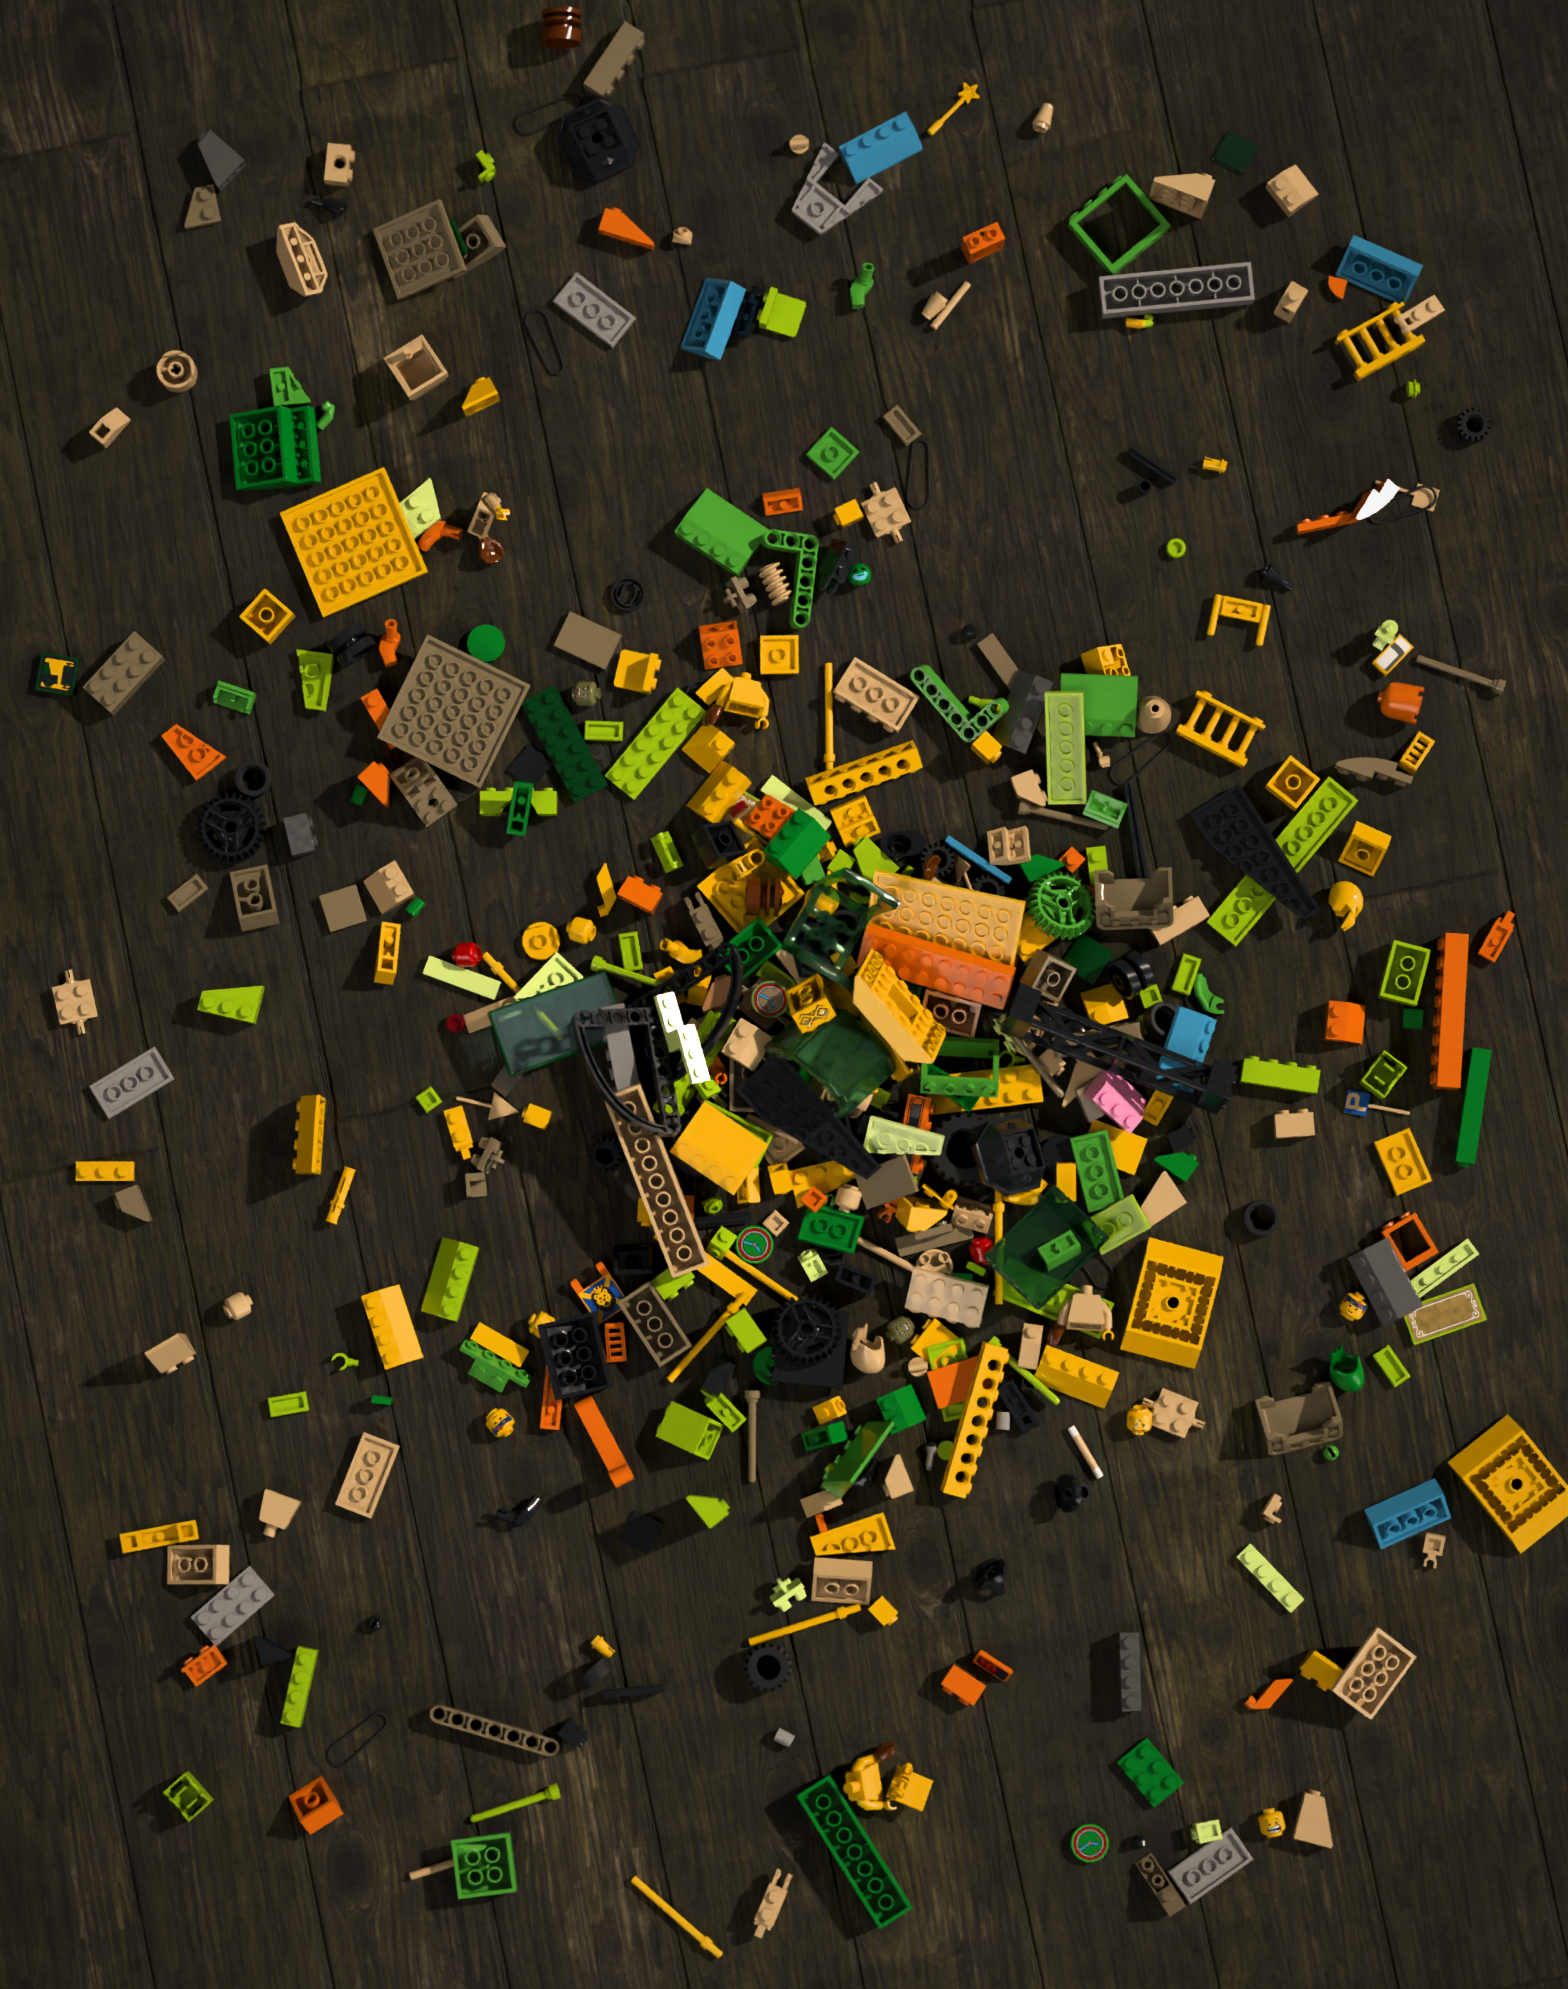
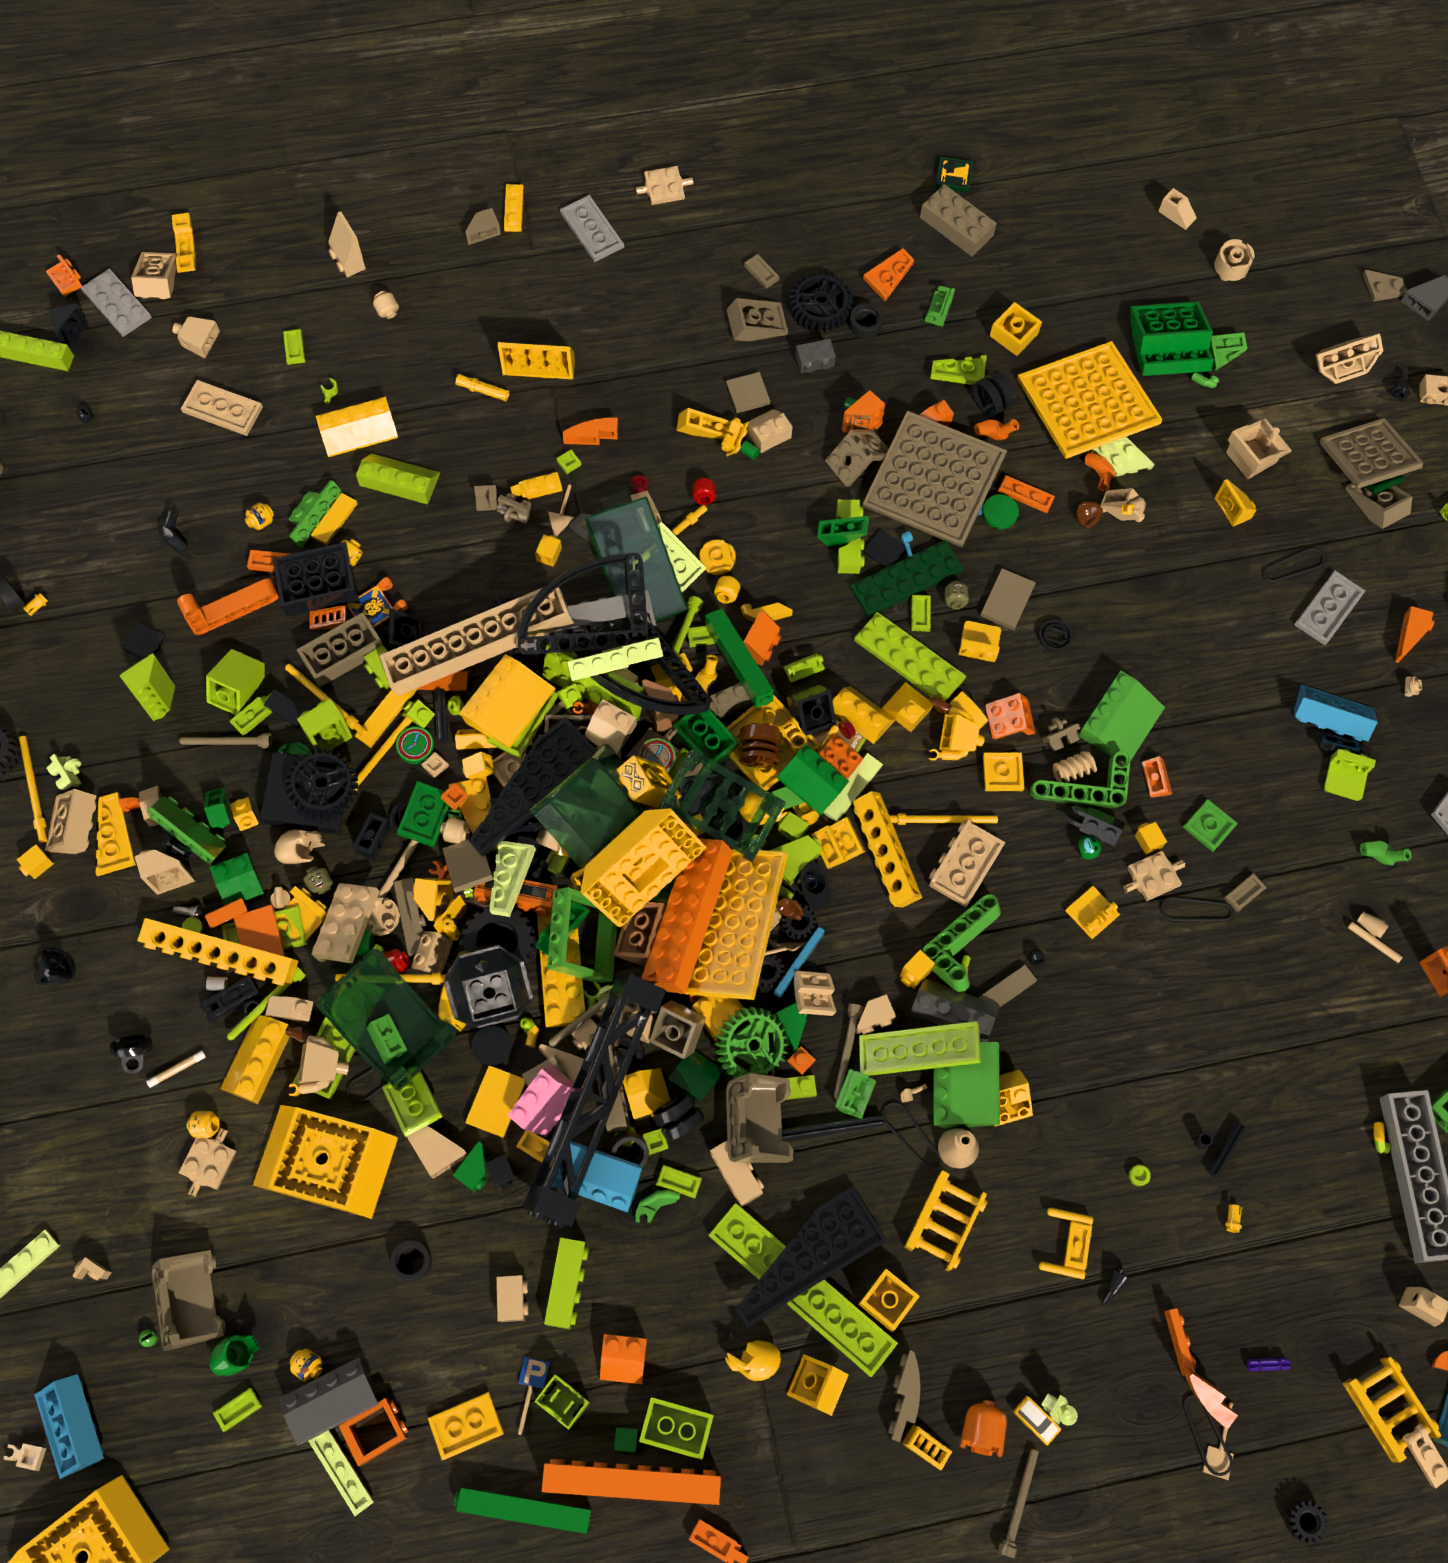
camera: 85 degrees right, 15 degrees down
lime wedge [197,986,265,1025] -> none
green tile [371,1395,393,1405] -> none
yellowish green tile [423,956,501,1000] -> none
yellowish green bracket [797,1248,828,1282] -> none
yellow tile [1056,1162,1076,1202] -> none
bright green tile [1070,1129,1124,1213] -> none
pearl gold tile [1404,1283,1487,1345] -> none
lime plate [1406,379,1420,398] -> none
none -> orange slope [205,898,248,928]
none -> arm [520,1018,539,1048]
none -> orange slope [563,418,618,445]
none -> green brick [705,608,774,708]
none -> yellow hinge [721,418,749,456]
none -> dark azure hand [901,531,913,557]
none -> orange tile [998,475,1055,513]
none -> yellow hinge [1065,886,1120,939]
none -> dark purple axle [1247,1358,1290,1371]

